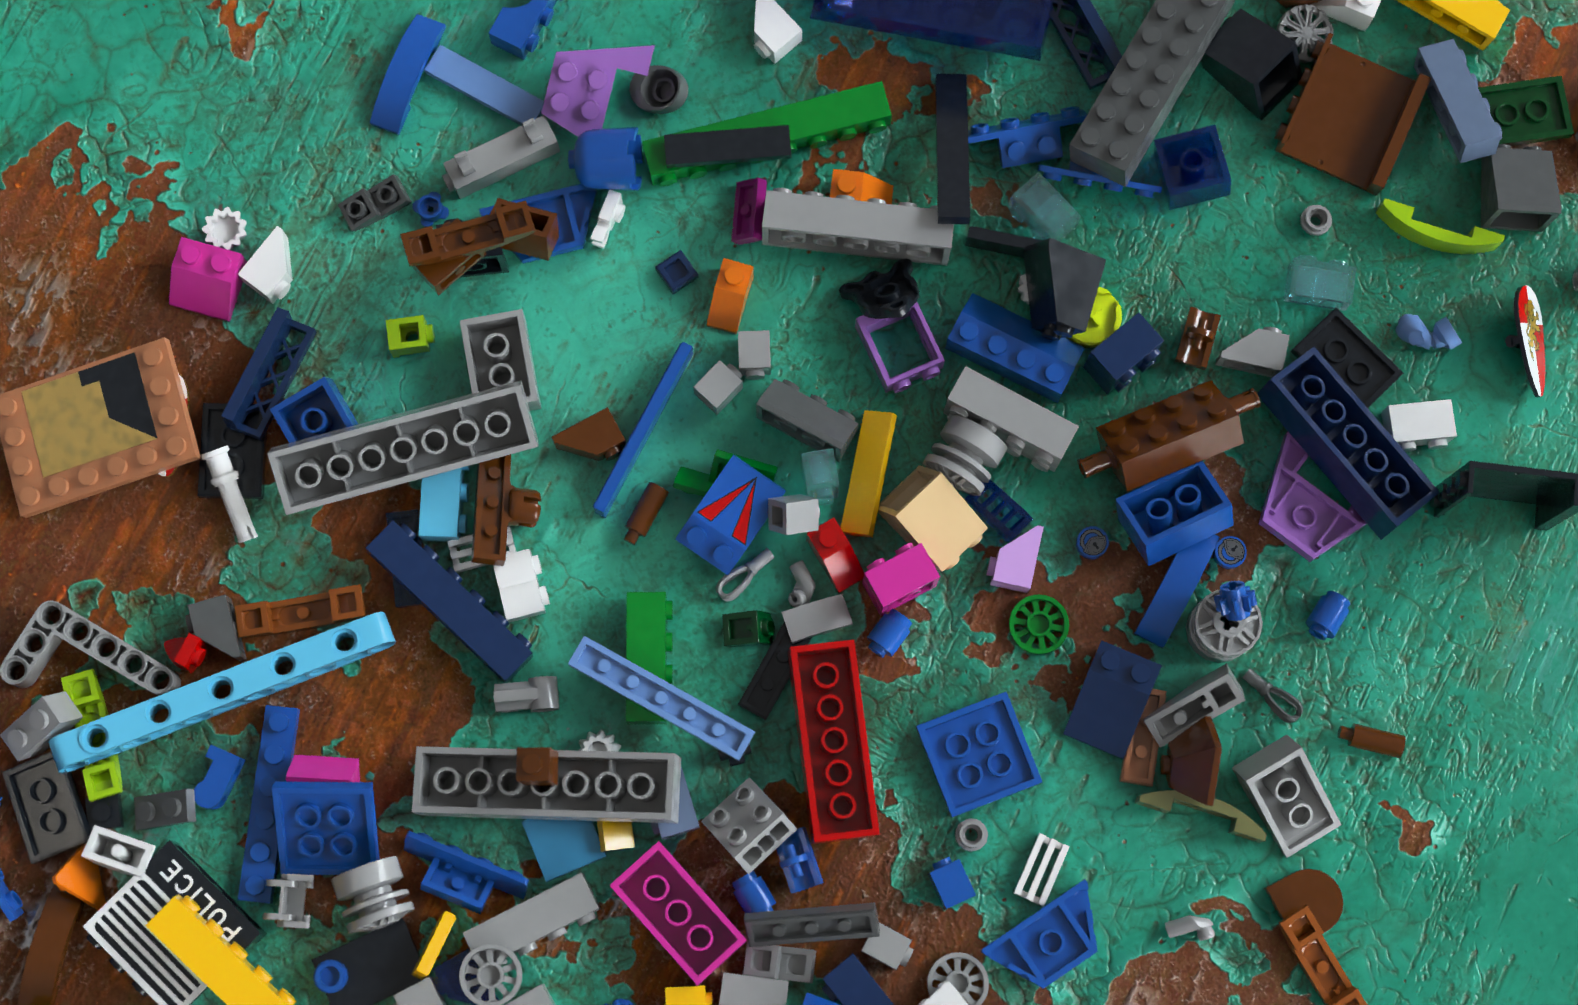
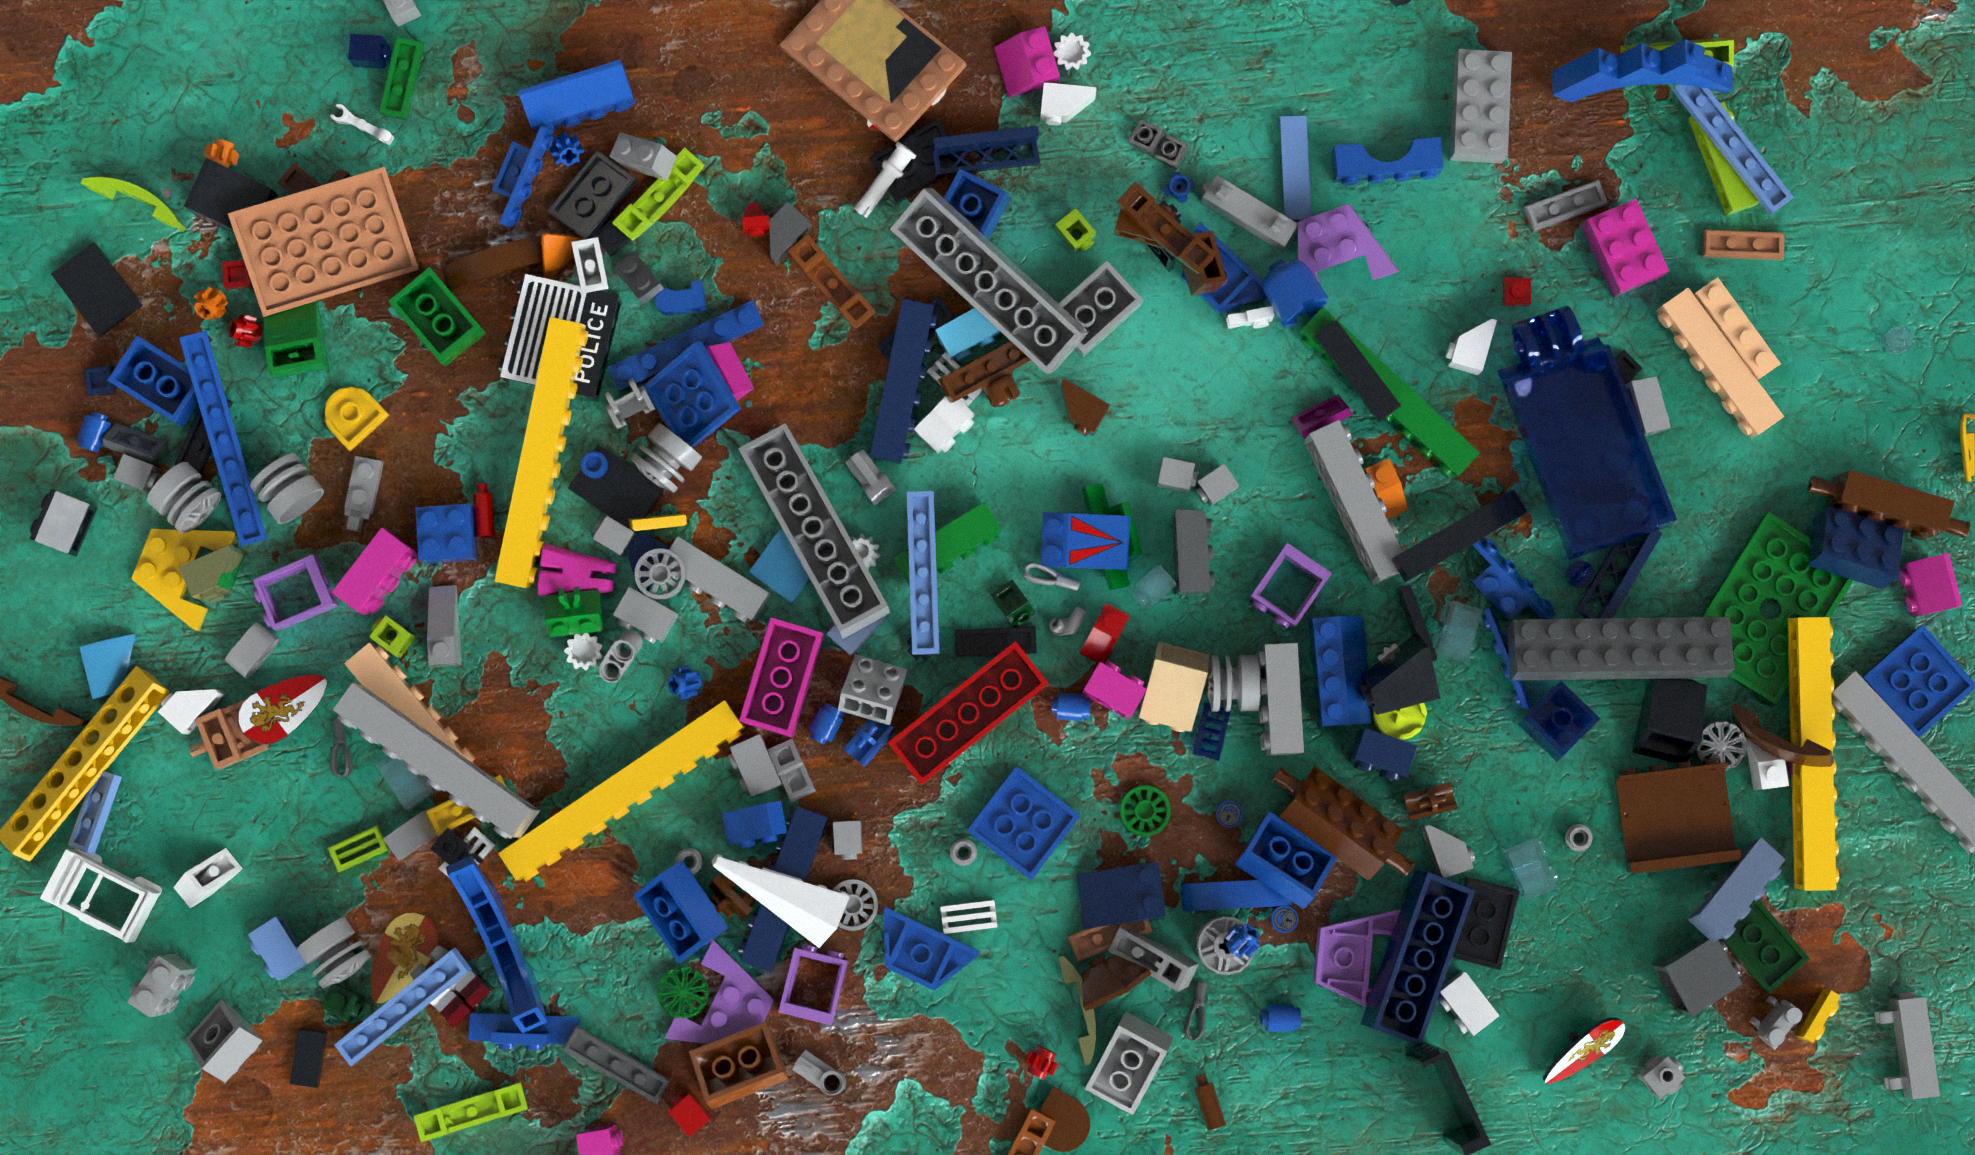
camera: 60 degrees right, 5 degrees up
light grey beam [0,600,181,696] -> none
medium azure beam [48,612,396,773] -> none
blue slope [370,14,446,135] -> none
blue bracket [404,831,529,914] -> none
reddish brown brick [516,747,558,786] -> none
blue tile [593,342,693,518] -> none
yellow tile [597,821,635,852] -> none
reddish brown cylinder [624,482,669,545] -> none
dark grey hat [629,65,689,114] -> none
dark blue tile [655,250,699,294] -> none
orange slope [707,258,754,334] -> none
dark grey tile [744,902,880,947] -> none
light grey brick [768,494,820,535] -> none
light grey slope [781,594,853,644] -> none
black tile [839,258,920,319] -> none
yellow tile [841,410,897,538] -> none
blue brick [928,856,976,910] -> none
lavender slope [986,525,1044,593] -> none
light grey arm [1165,915,1215,941] -> none
lime slope [1376,198,1505,254] -> none
medium blue arm [1396,314,1462,350] -> none
none -> red gear [1024,1045,1059,1080]
none -> clear blue tile [1566,561,1594,588]

